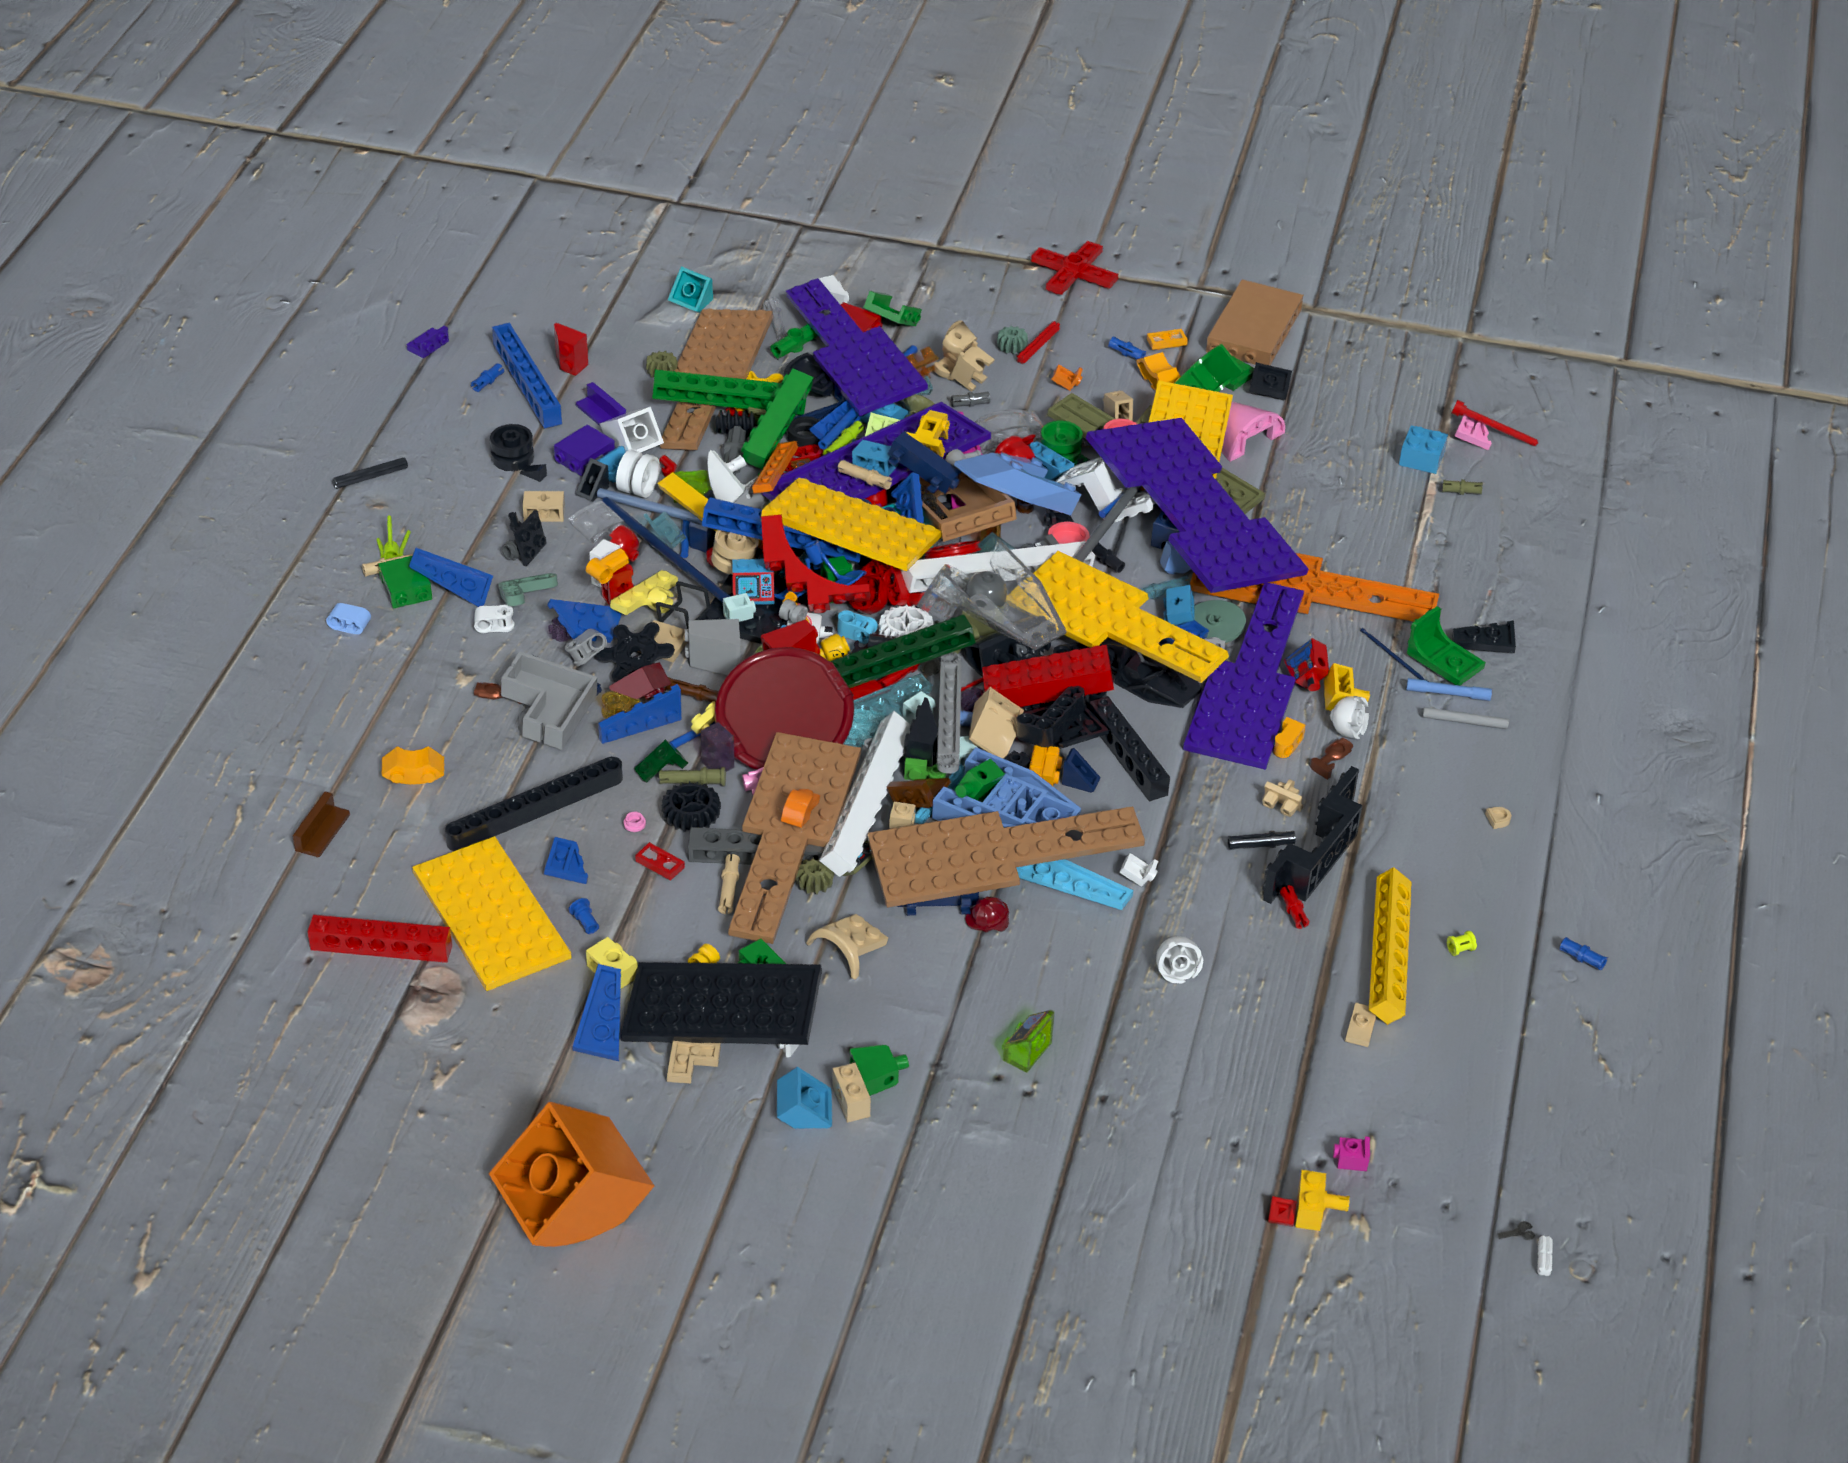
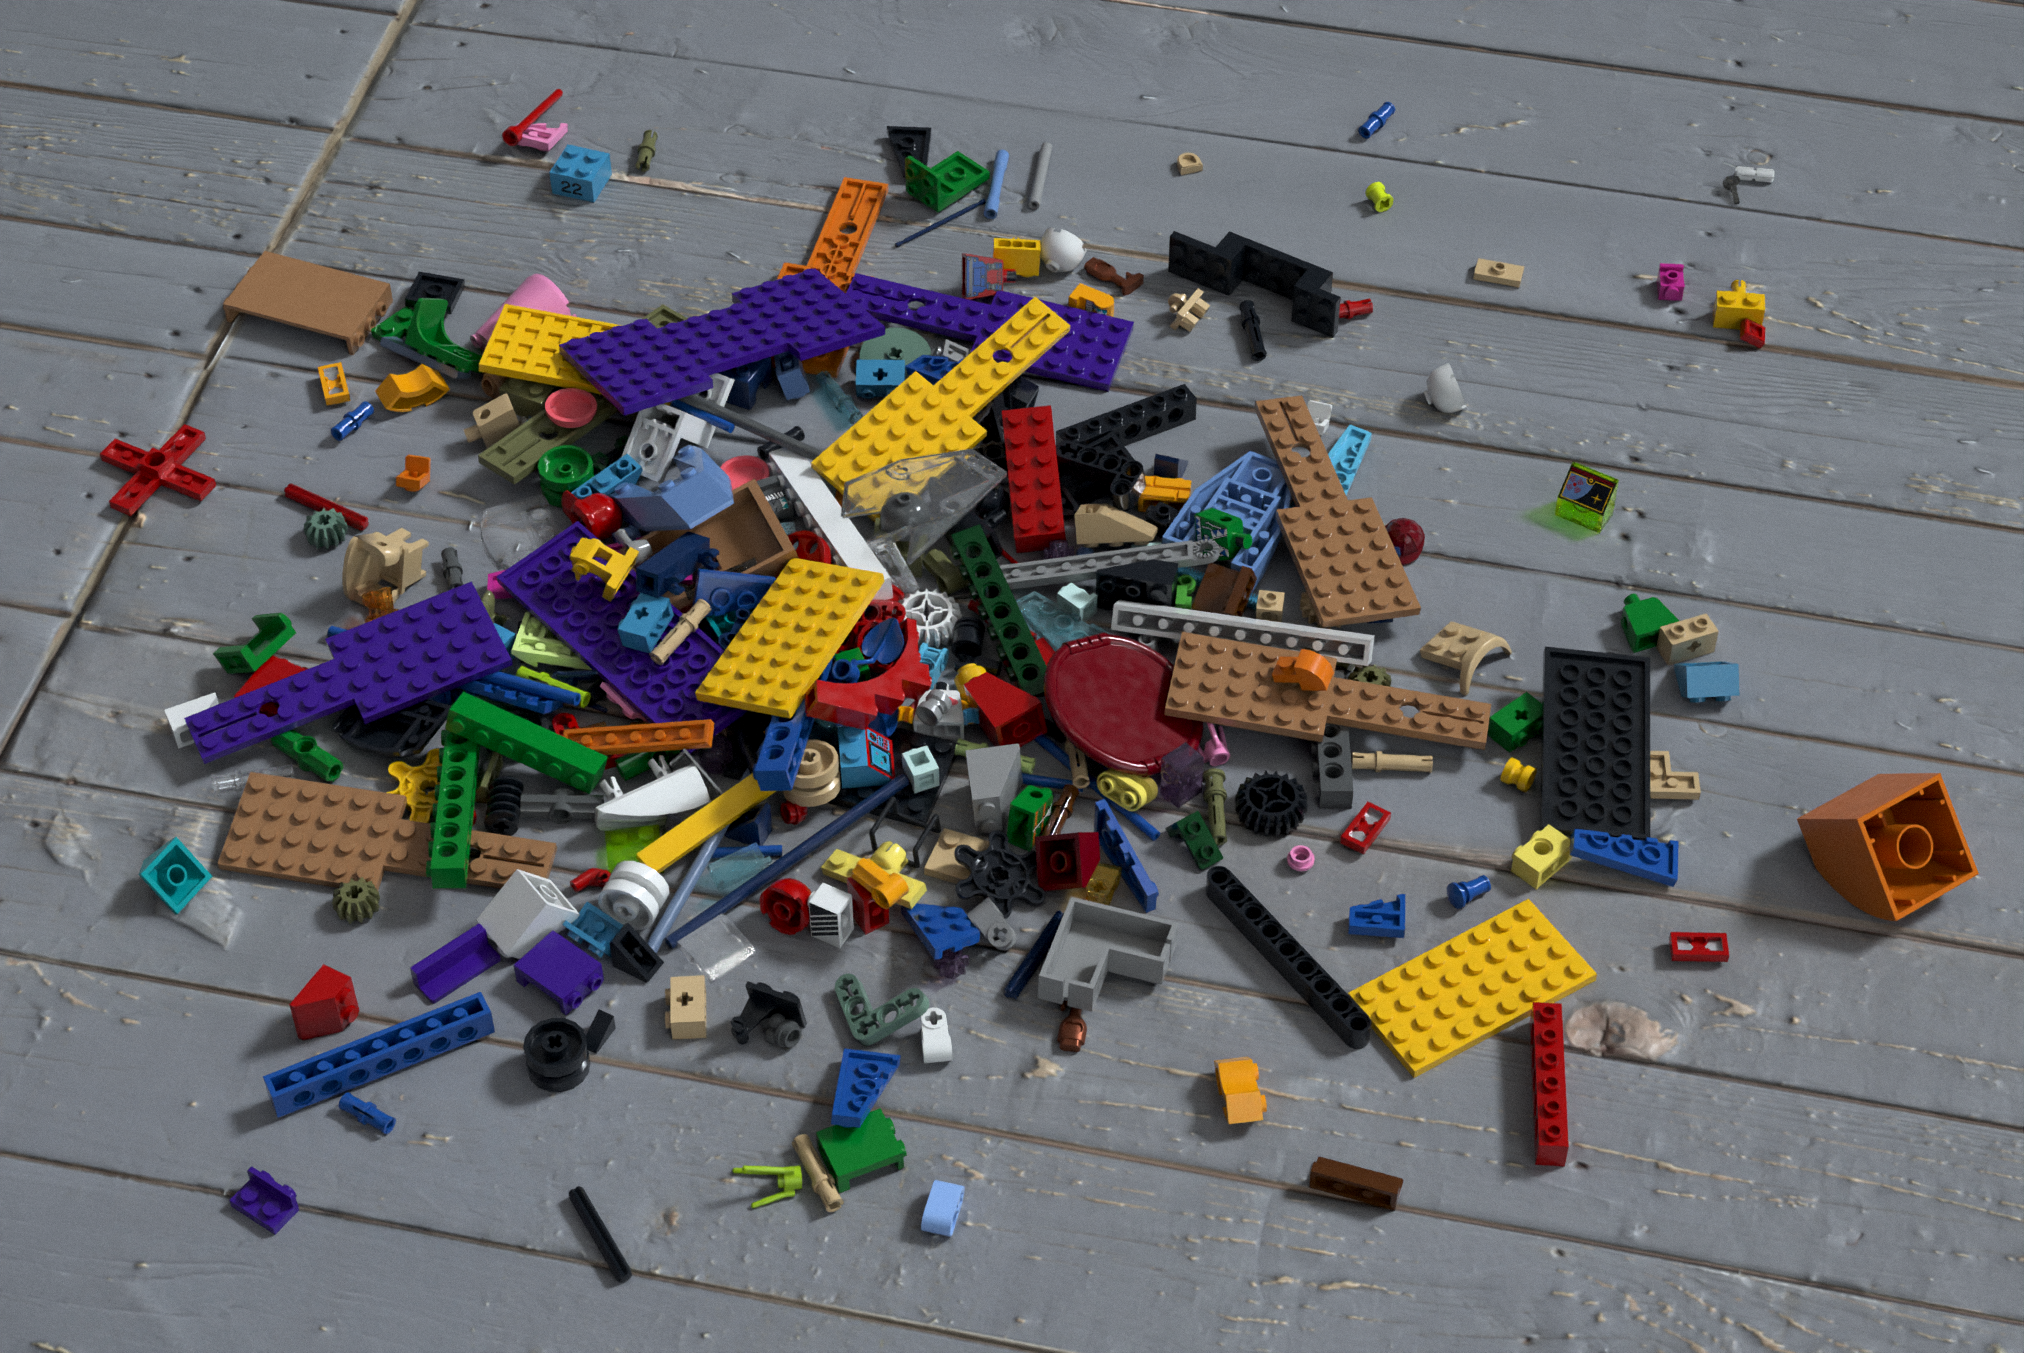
camera: 90 degrees left, 5 degrees up
yellow brick [1369,867,1412,1025] -> none
none -> green torso [1007,785,1055,851]
none -> red piece [1669,932,1729,962]

